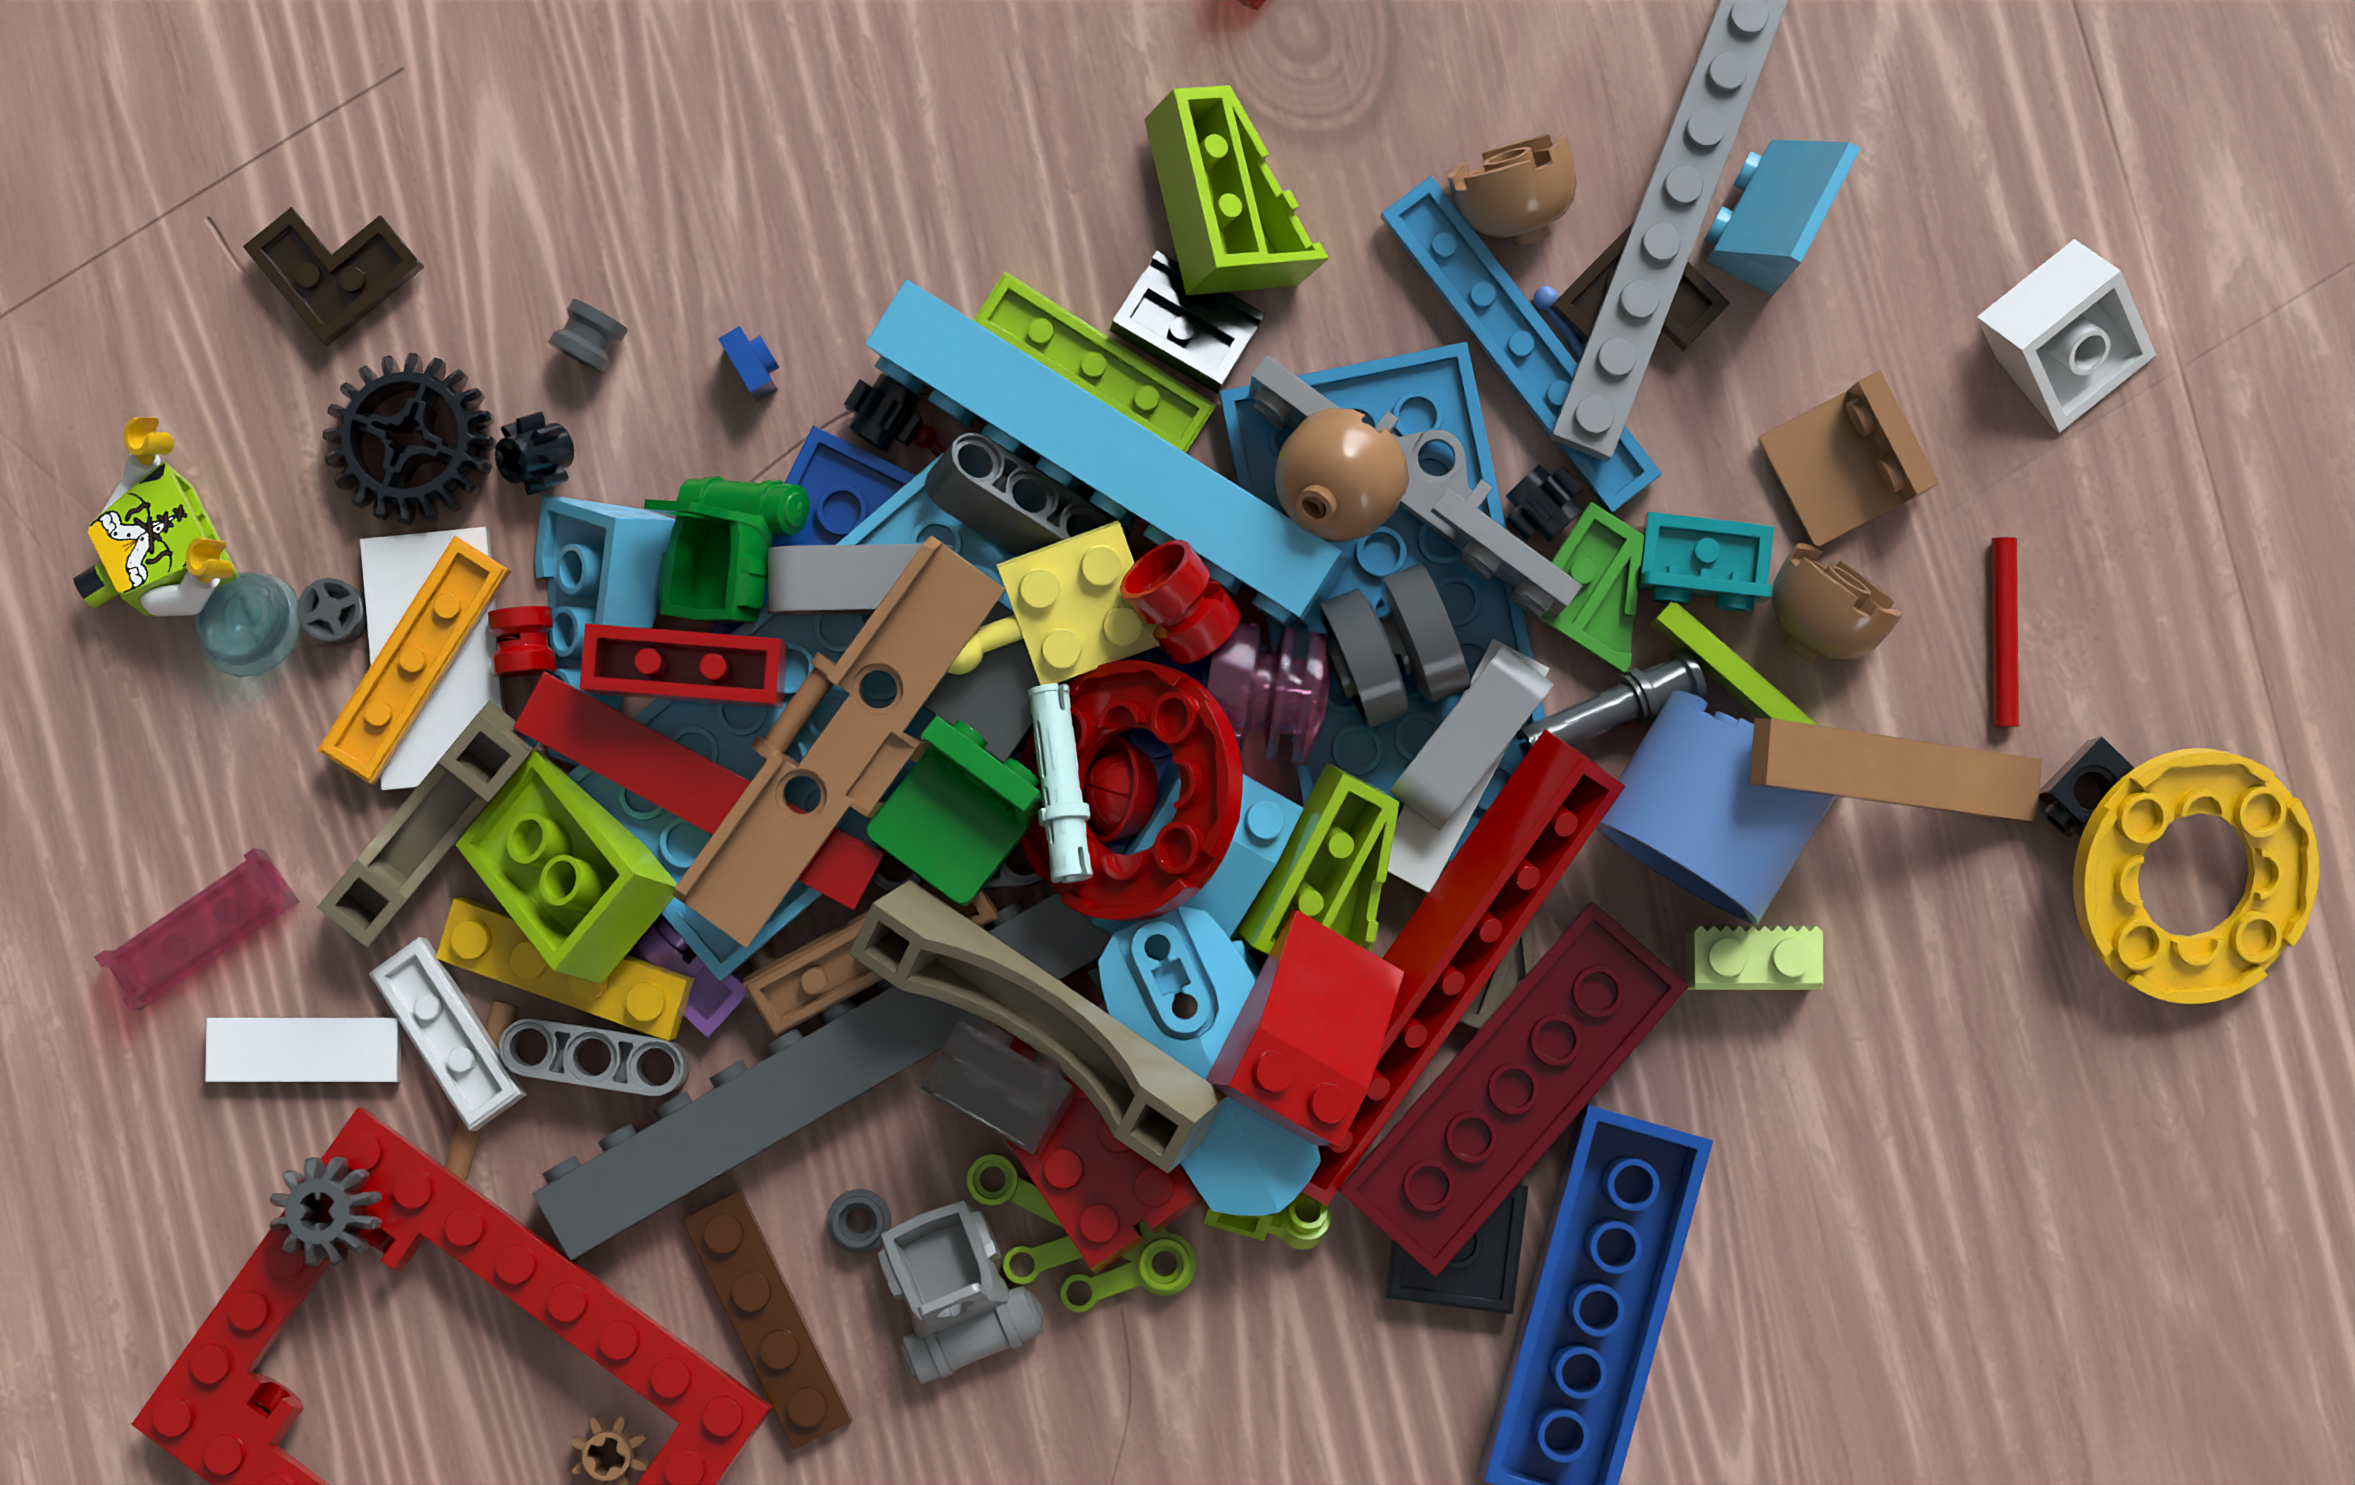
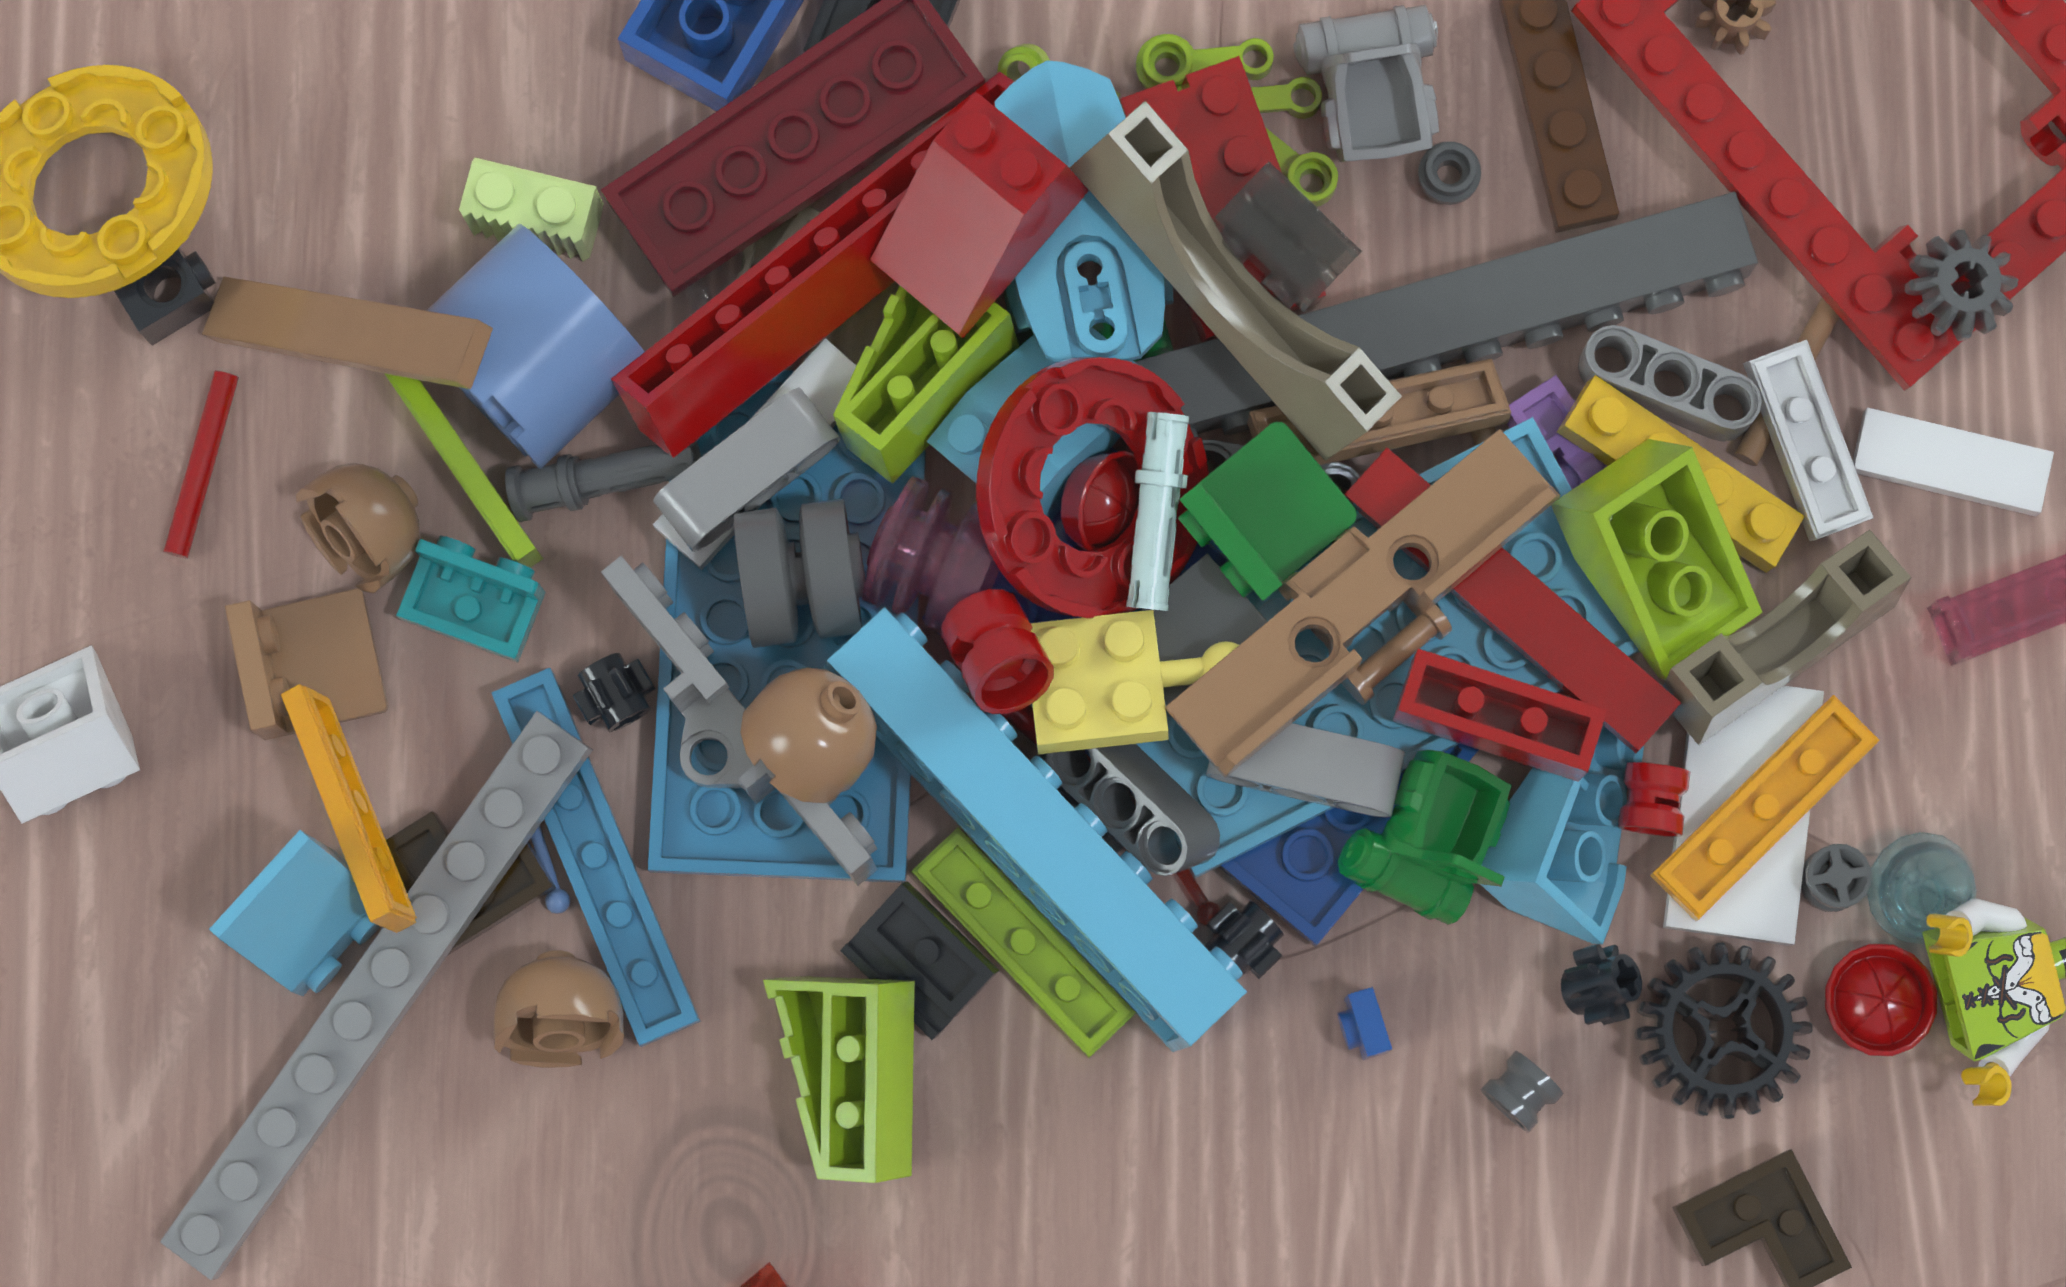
camera: 160 degrees left, 5 degrees down
bright green wing [1523,502,1644,675] -> none
none -> light orange tile [281,684,417,933]
none -> red hat [1825,944,1937,1056]

